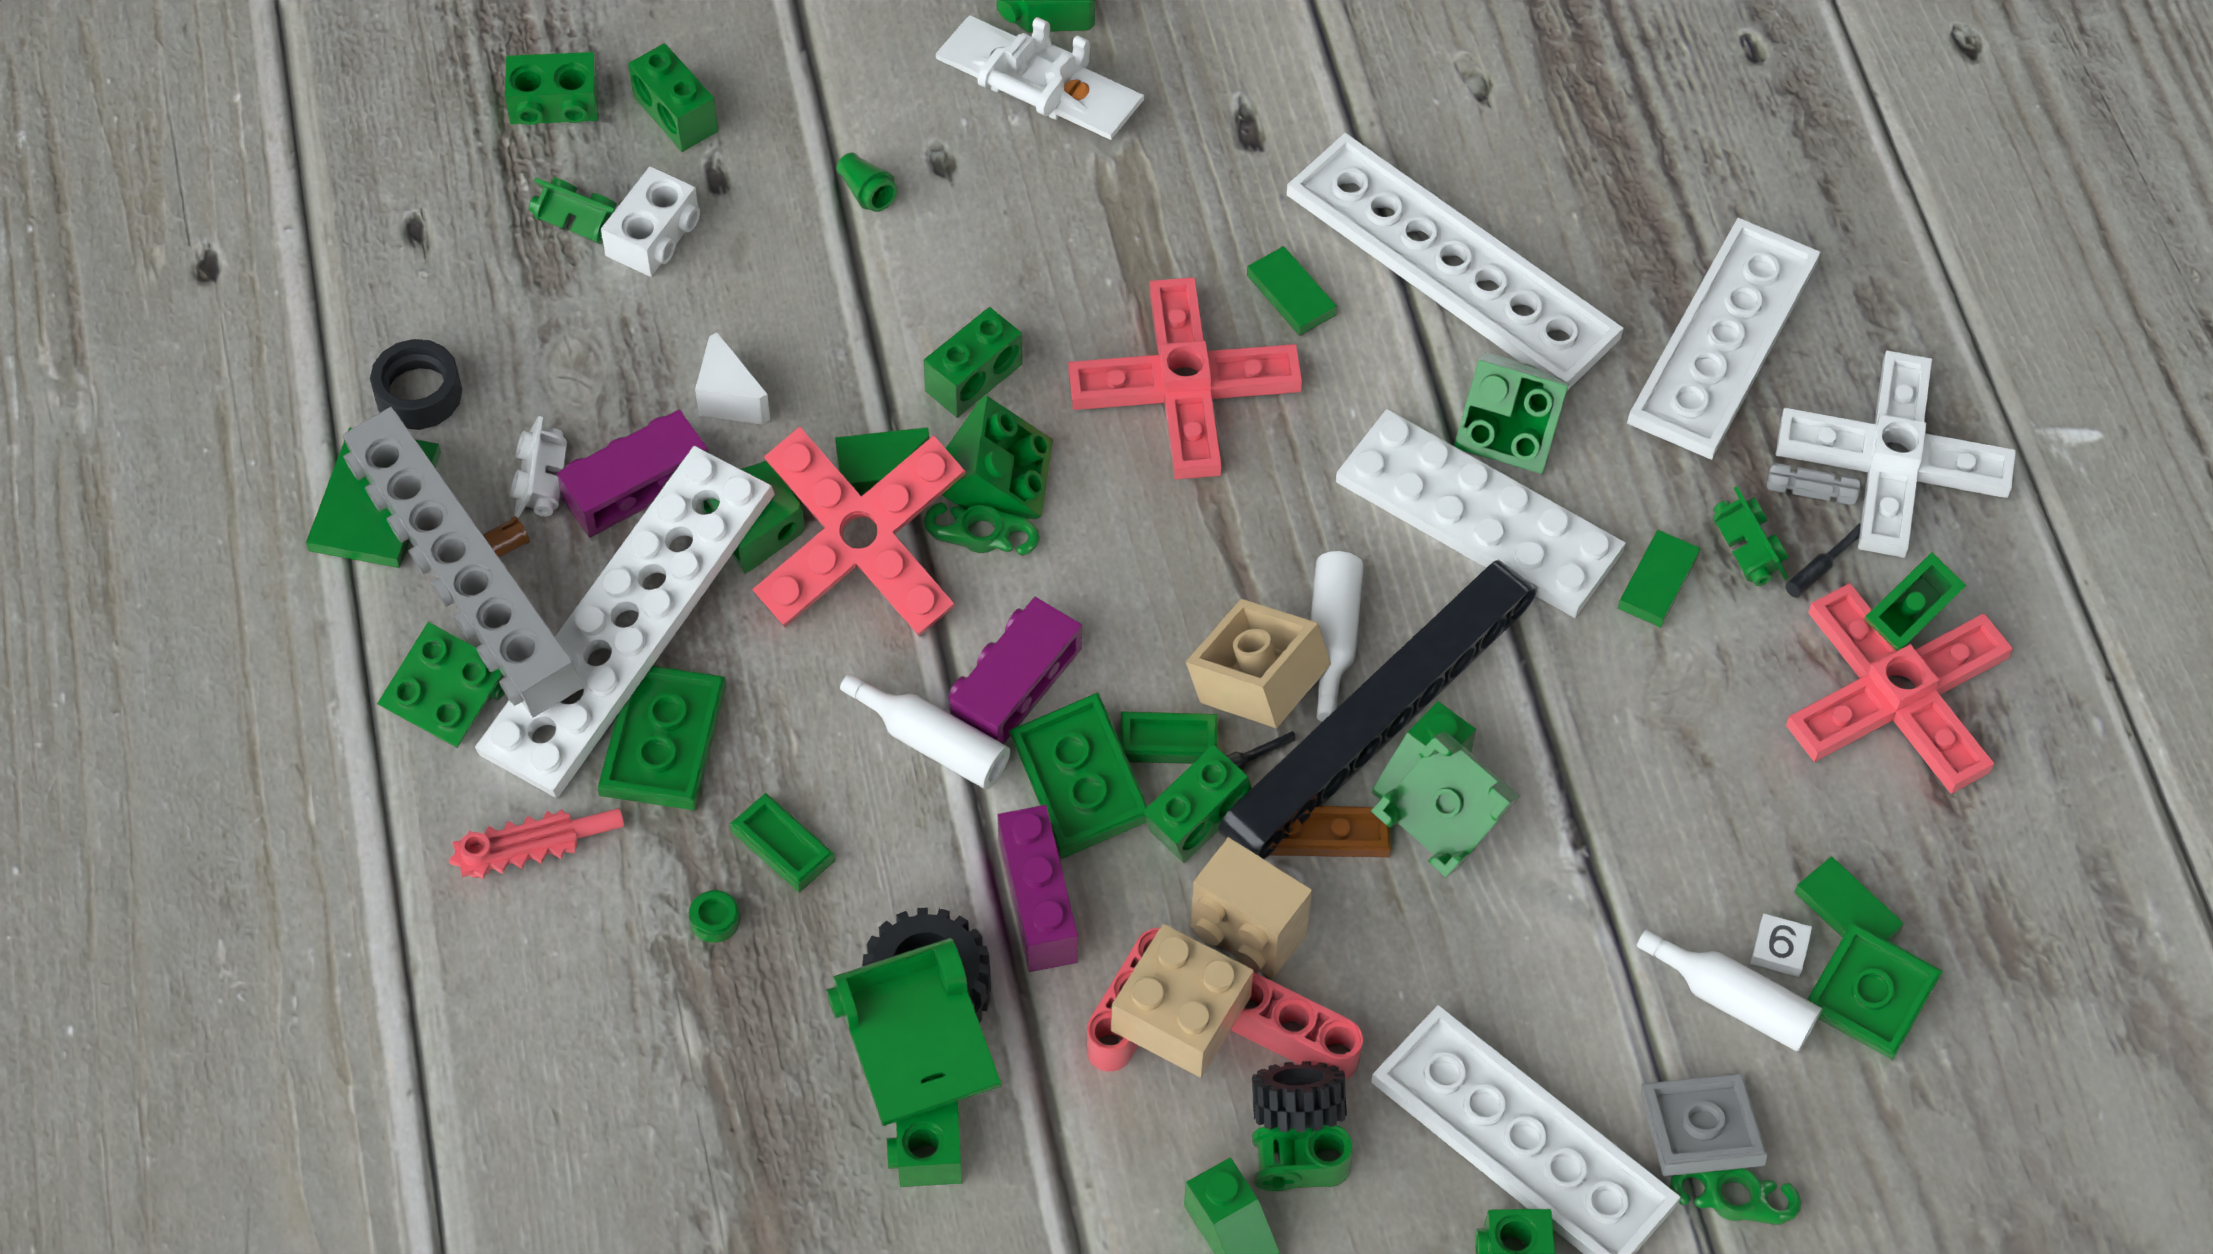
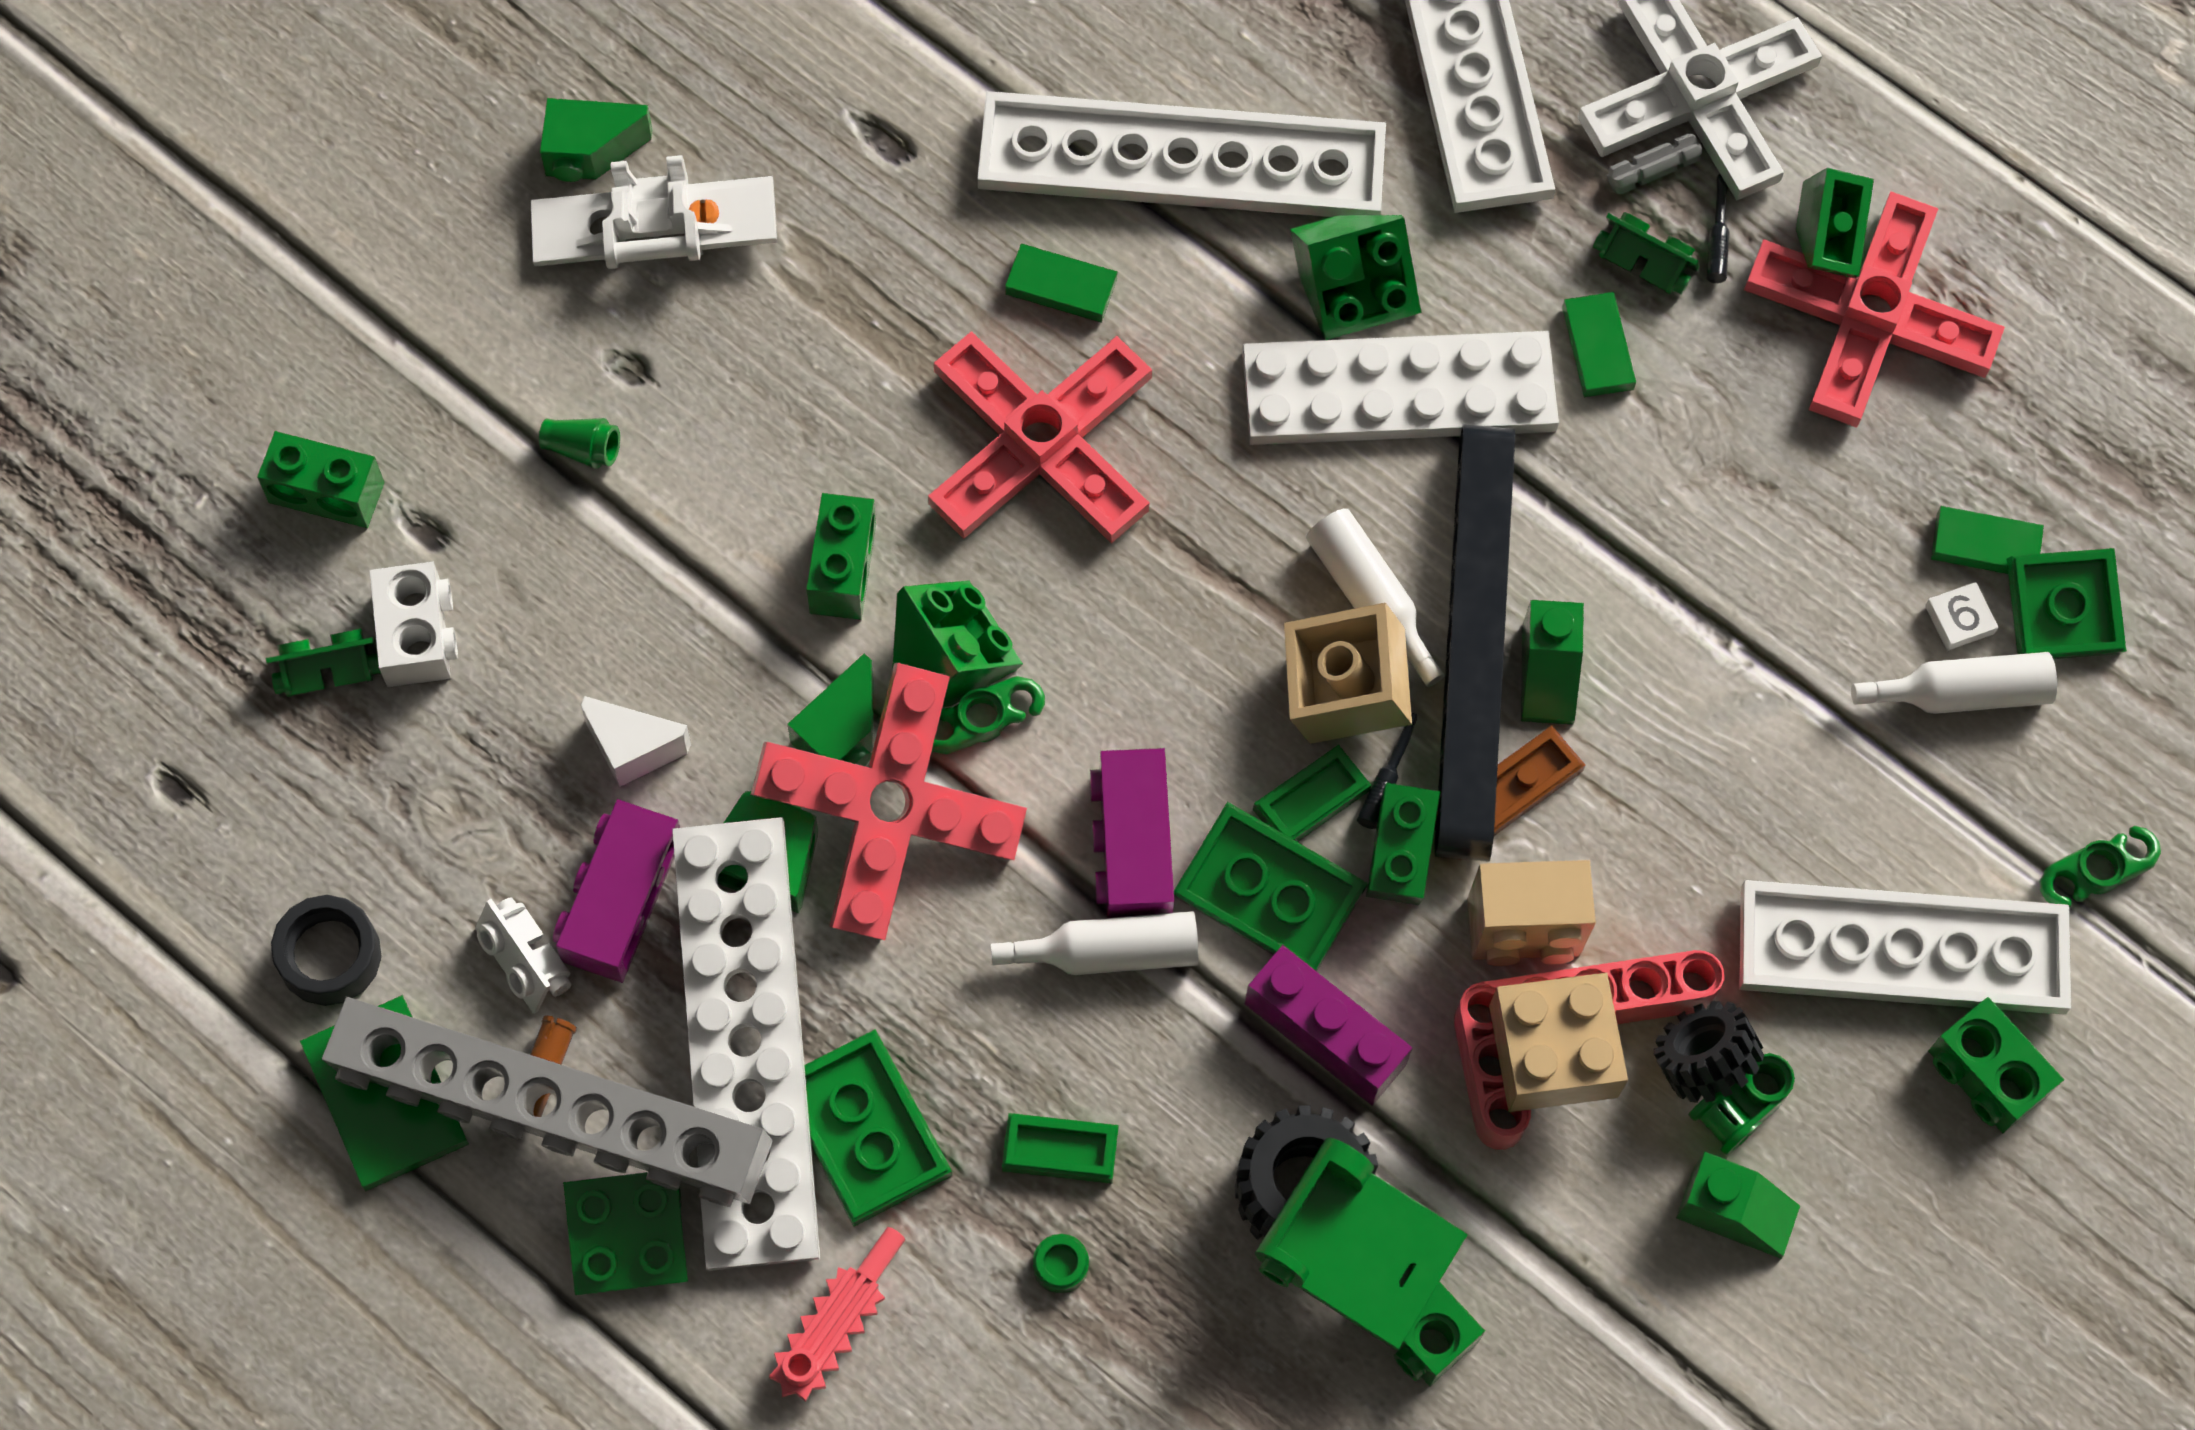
camera: 40 degrees left, 10 degrees up
green brick [505,52,599,125] -> none
panel [1371,731,1520,877] -> none
light grey tile [1641,1073,1767,1176] -> none

